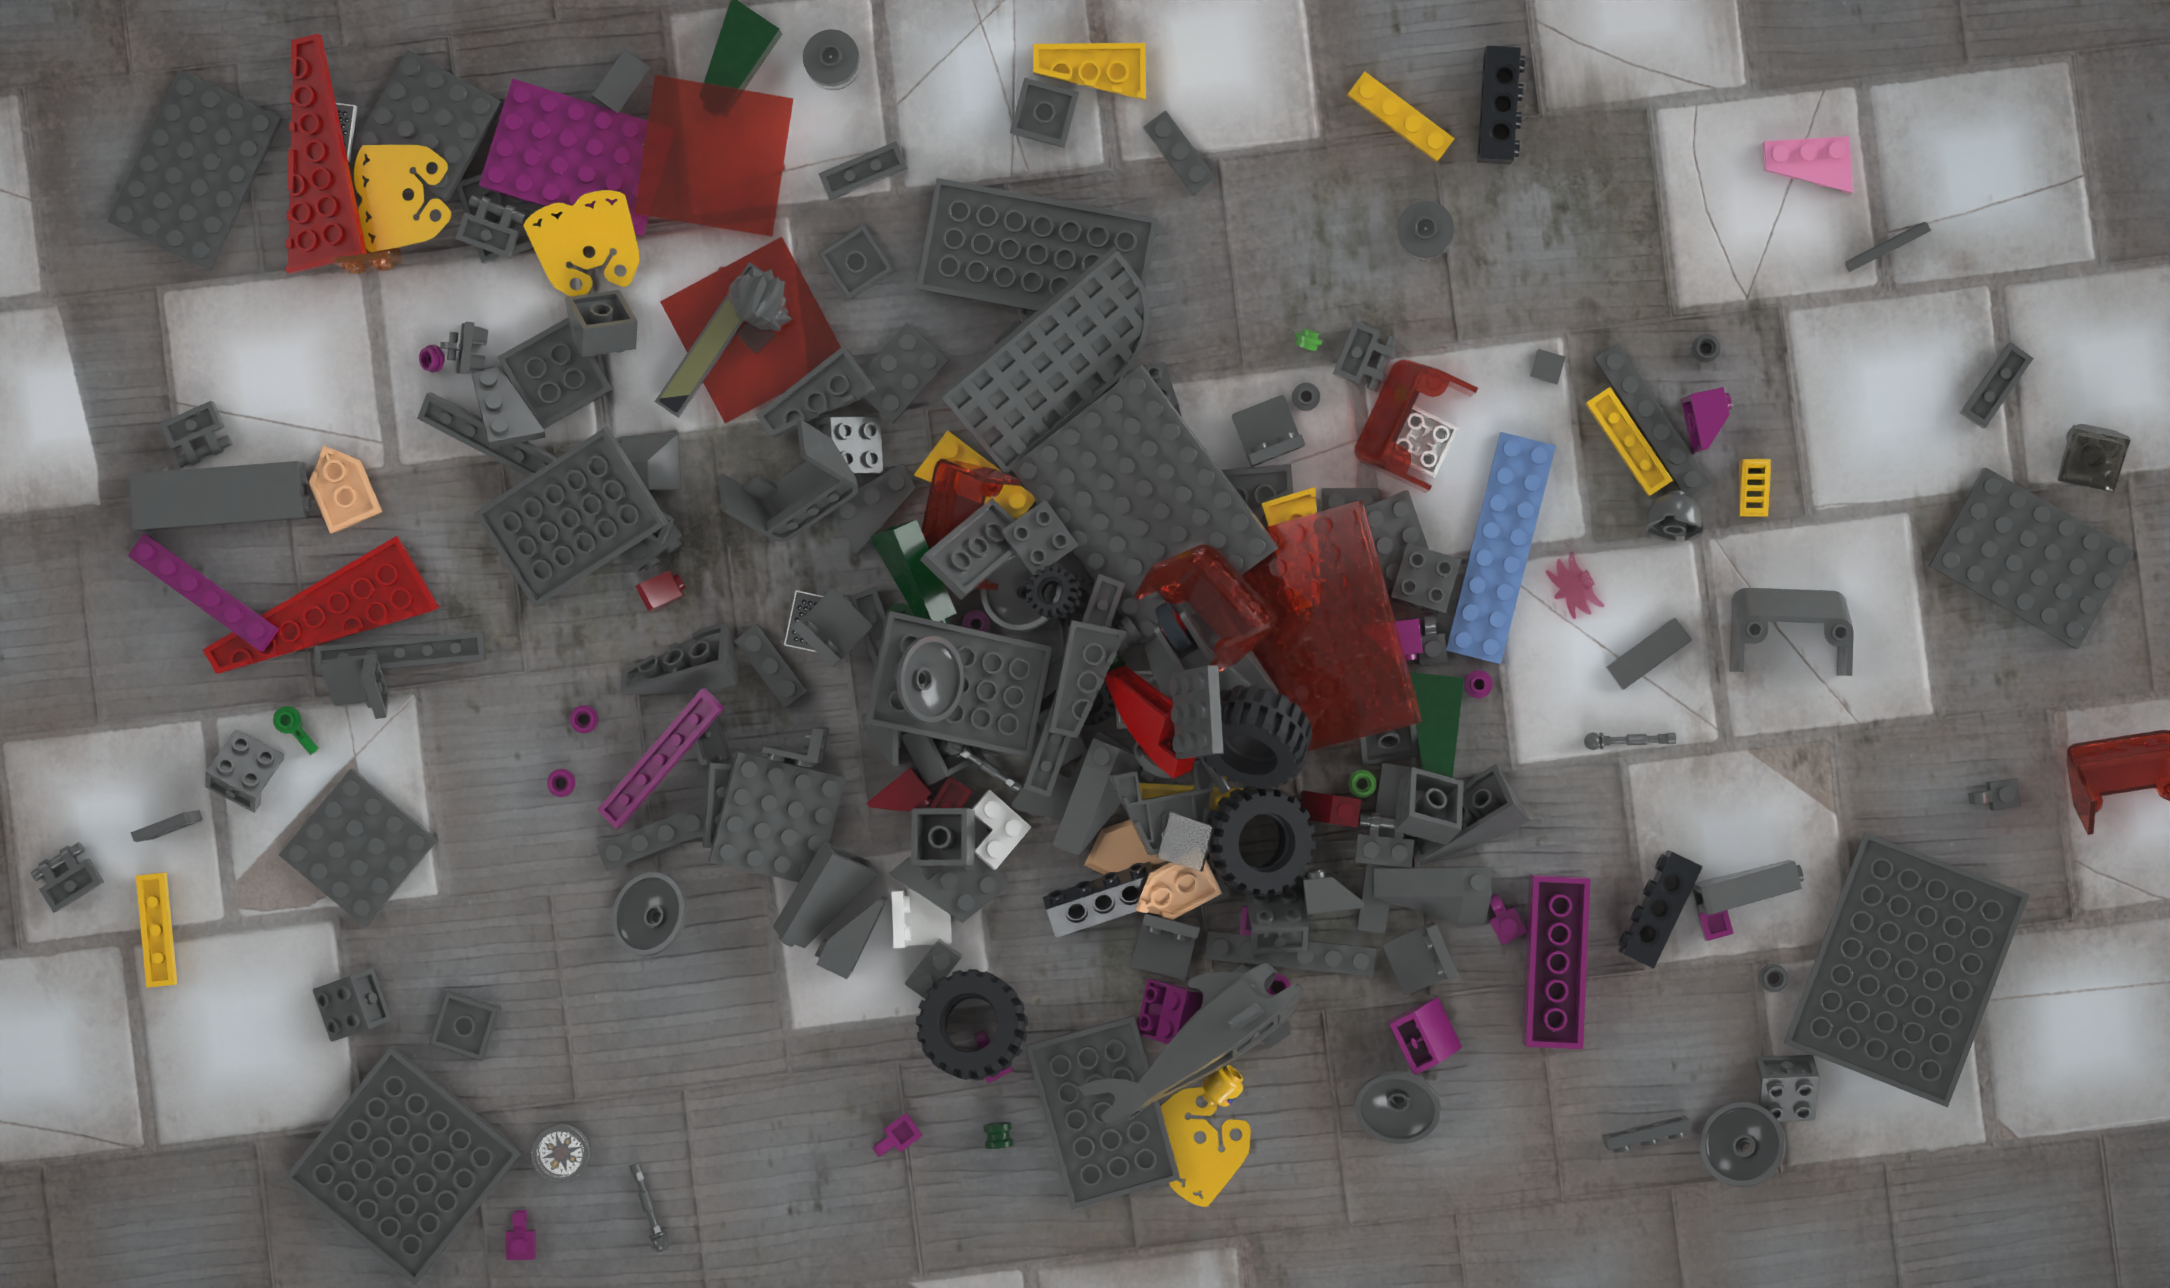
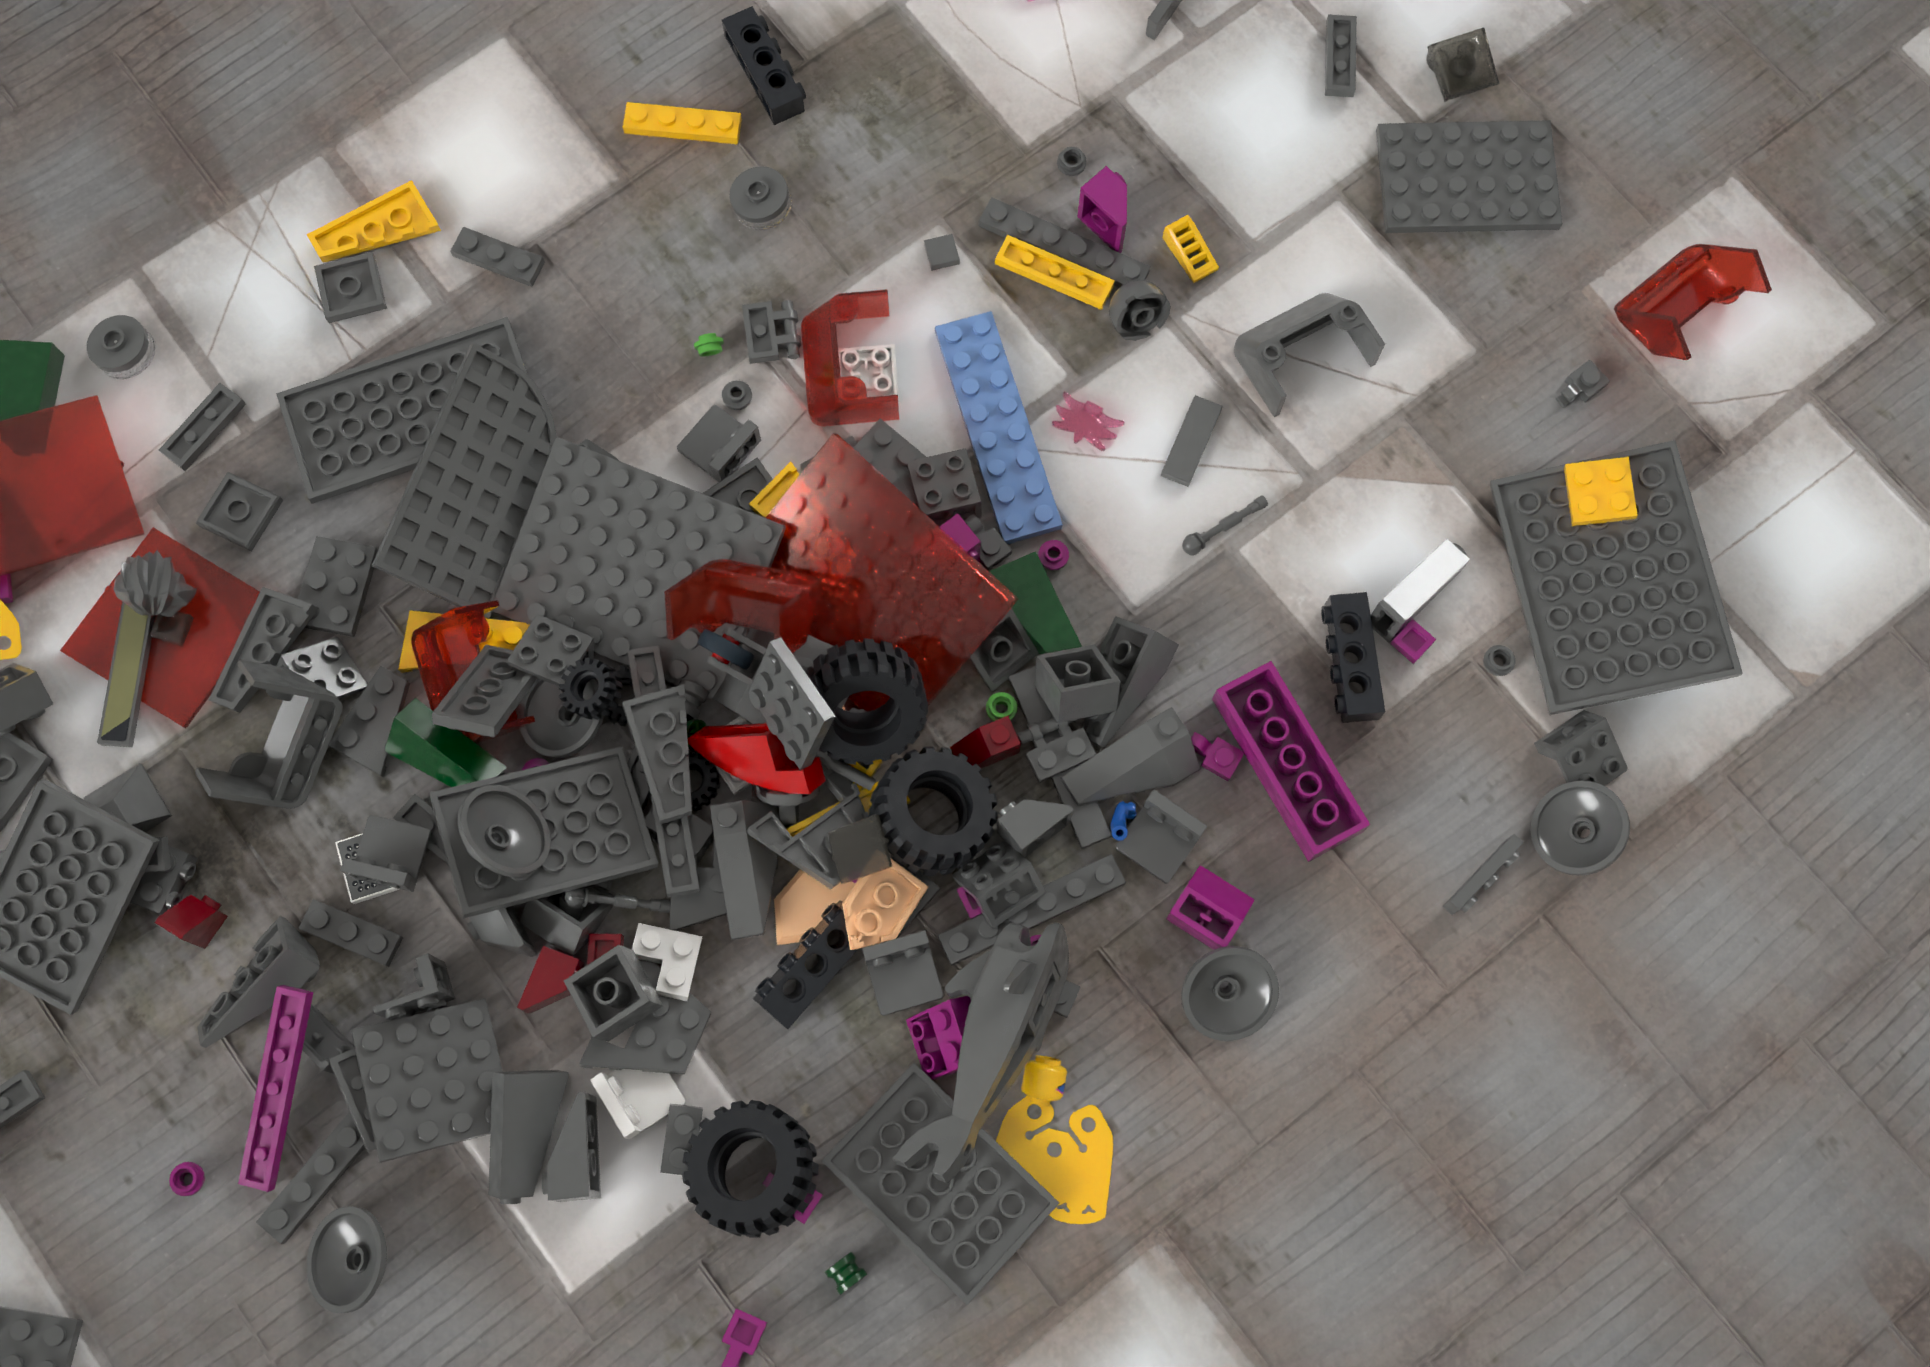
camera: 30 degrees left, 15 degrees down
magenta plate [570,705,599,734] -> none
none -> blue arm [1110,801,1136,840]
none -> yellow plate [1564,457,1638,526]

